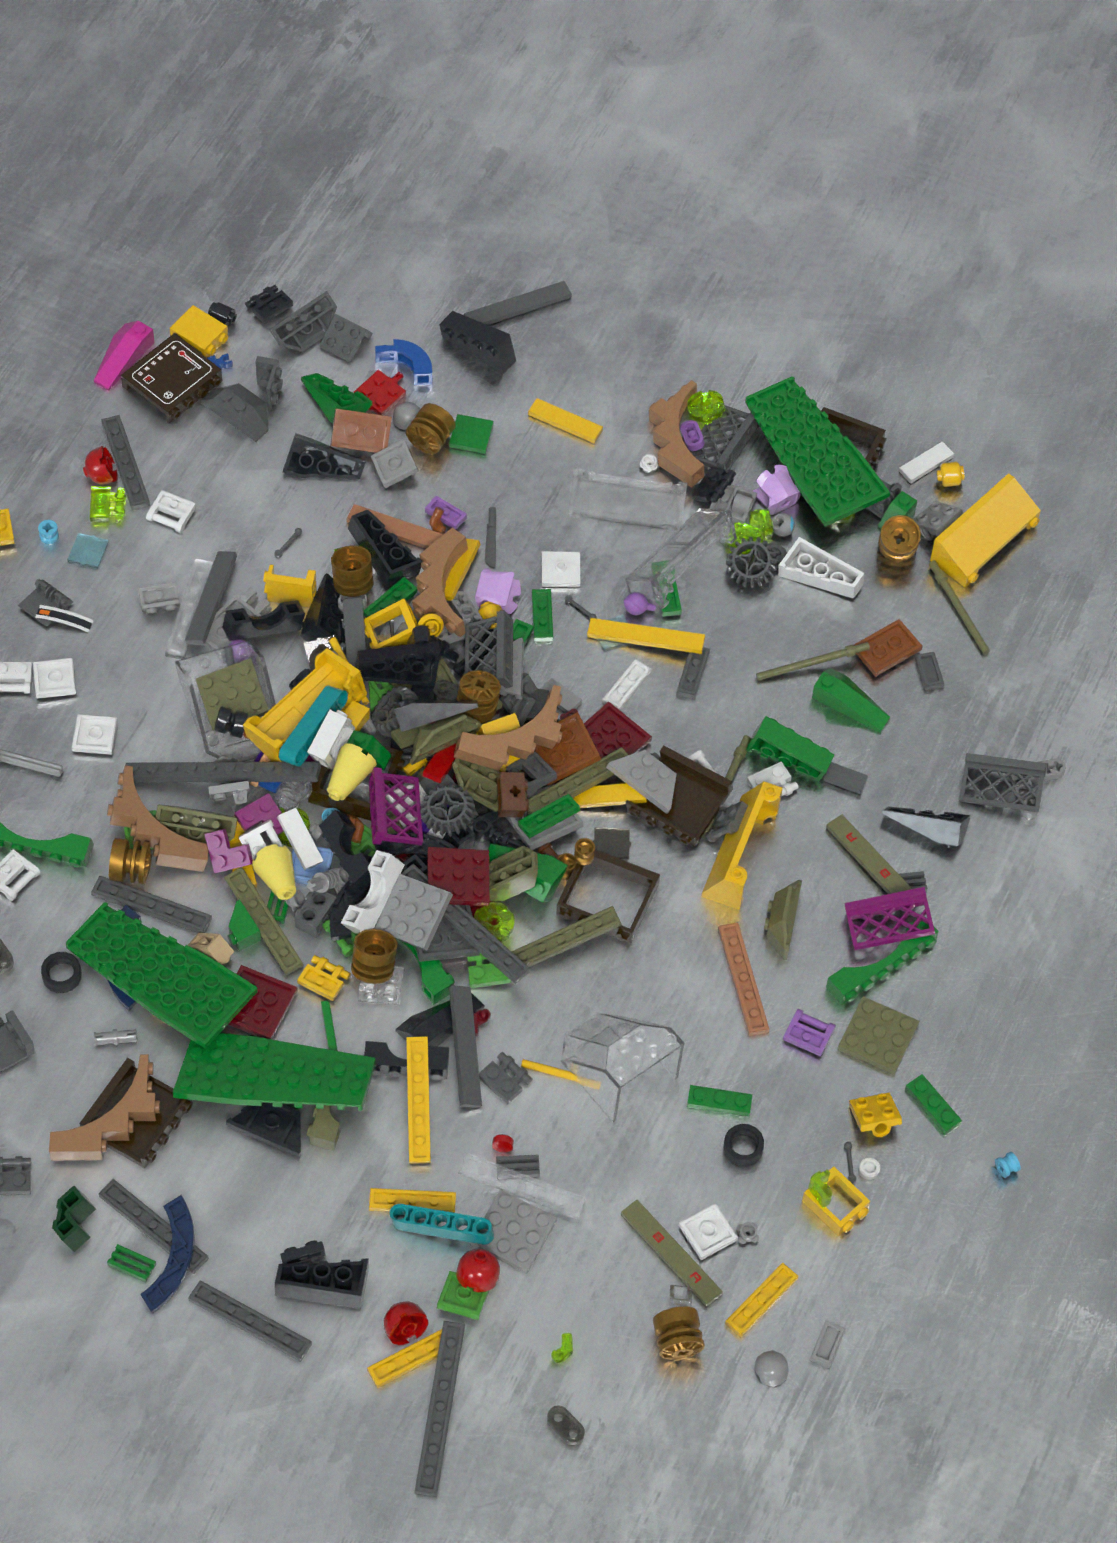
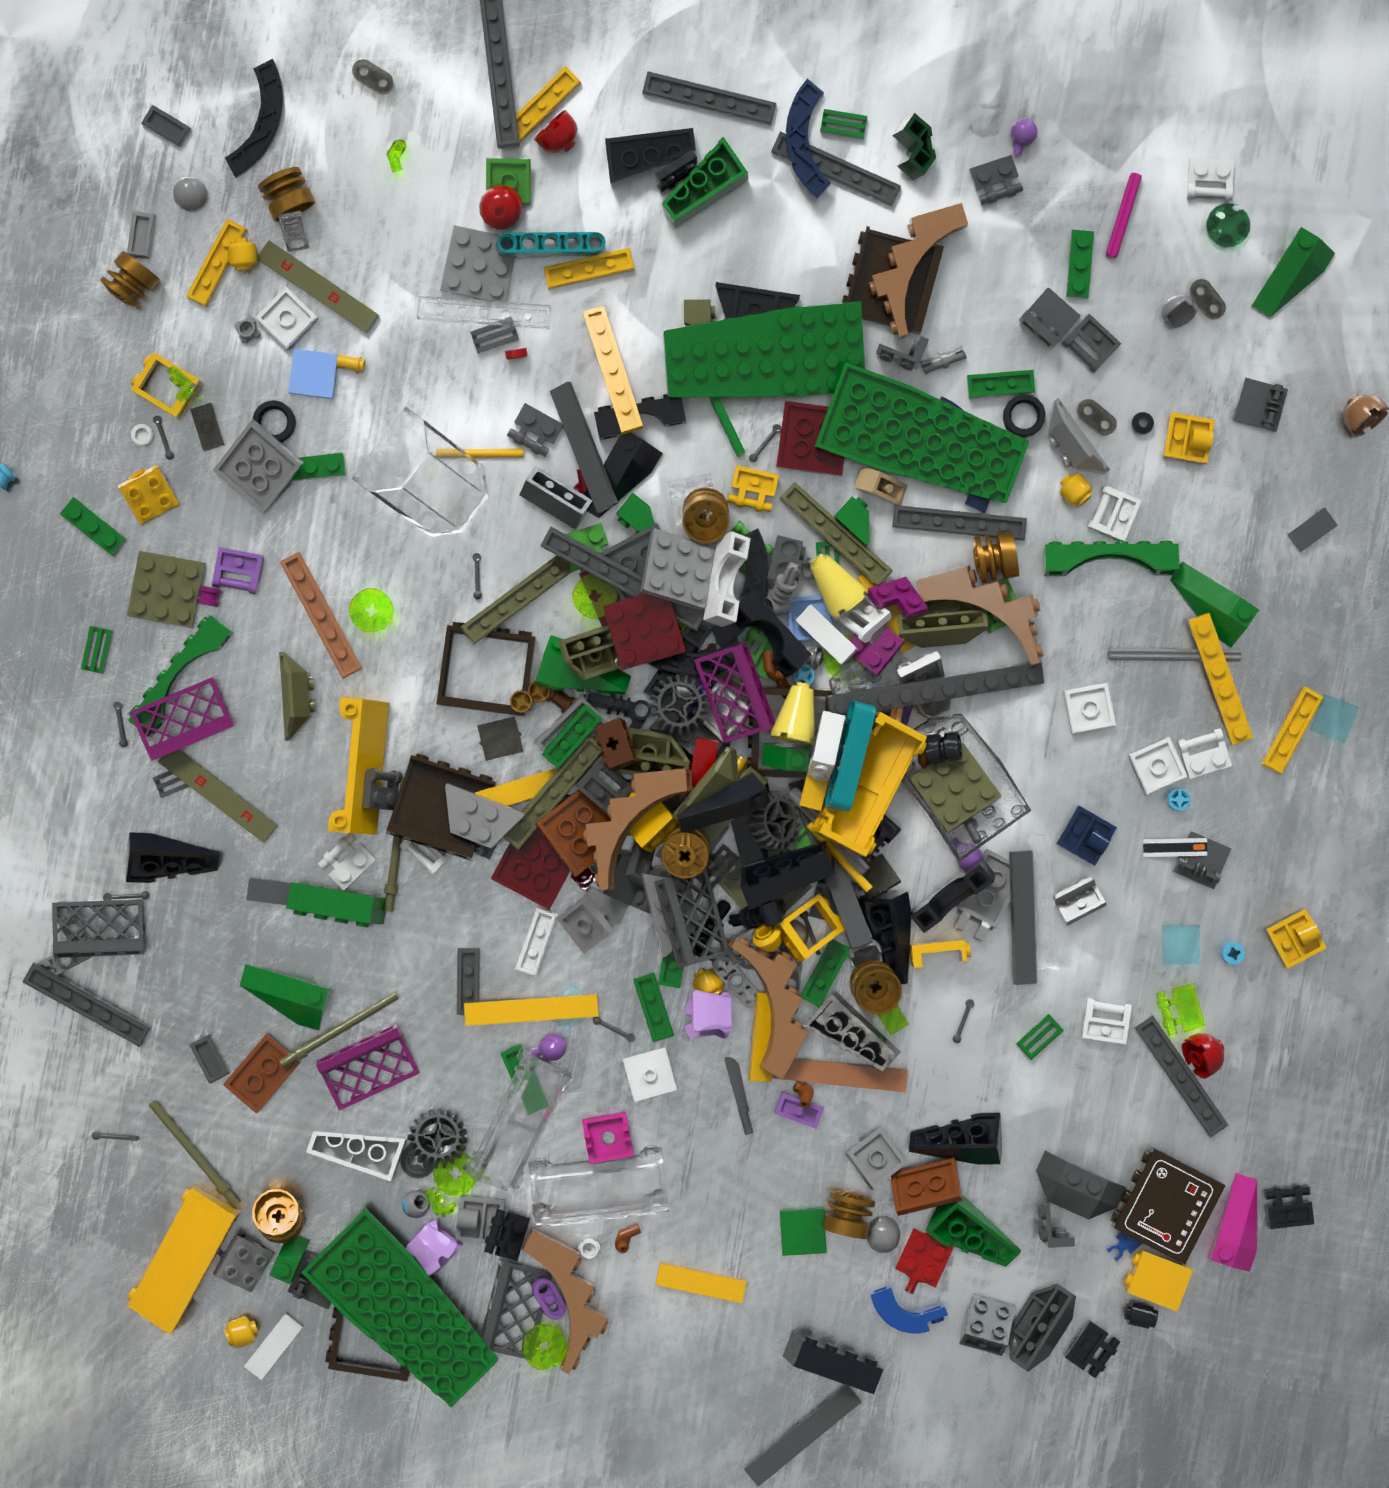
camera: 170 degrees right, 30 degrees up
none -> dark grey tile [22,962,151,1047]
none -> green tile [81,626,113,674]
none -> dark grey hinge [92,1131,138,1141]
none -> pearl gold wheel [100,250,160,309]
none -> dark grey hinge [103,891,149,901]
none -> dark grey hinge [113,702,128,747]
none -> dark grey tile [141,104,191,147]
none -> clear smoke plate [190,403,225,452]
none -> magenta wheel [196,585,221,607]
none -> light grey plate [213,419,304,513]
none -> black tile [225,58,283,178]
none -> yellow head [228,238,258,270]
none -> light blue tile [288,349,338,399]
none -> magenta fence [316,1023,420,1111]
none -> yellow pin [336,354,366,374]
none -> clear neon green plate [349,588,394,633]
none -> dark grey hinge [472,553,482,599]
none -> dark grey brick [519,466,593,530]
none -> light grey hinge [557,896,614,954]
none -> dark pink piece [582,1112,634,1164]
none -> dark orange arm [615,1223,641,1253]
none -> green wedge [662,137,749,228]
none -> dark grey hinge [749,424,781,462]
none -> dark grey bracket [876,336,929,371]
none -> green plate [967,370,1035,398]
none -> green tile [1016,1014,1064,1060]
none -> light grey wedge [1048,397,1110,474]
none -> dark blue plate [1056,805,1117,866]
none -> yellow head [1059,474,1092,507]
none -> medium azure wheel [1166,789,1191,811]
none -> black plate [1264,1185,1314,1229]

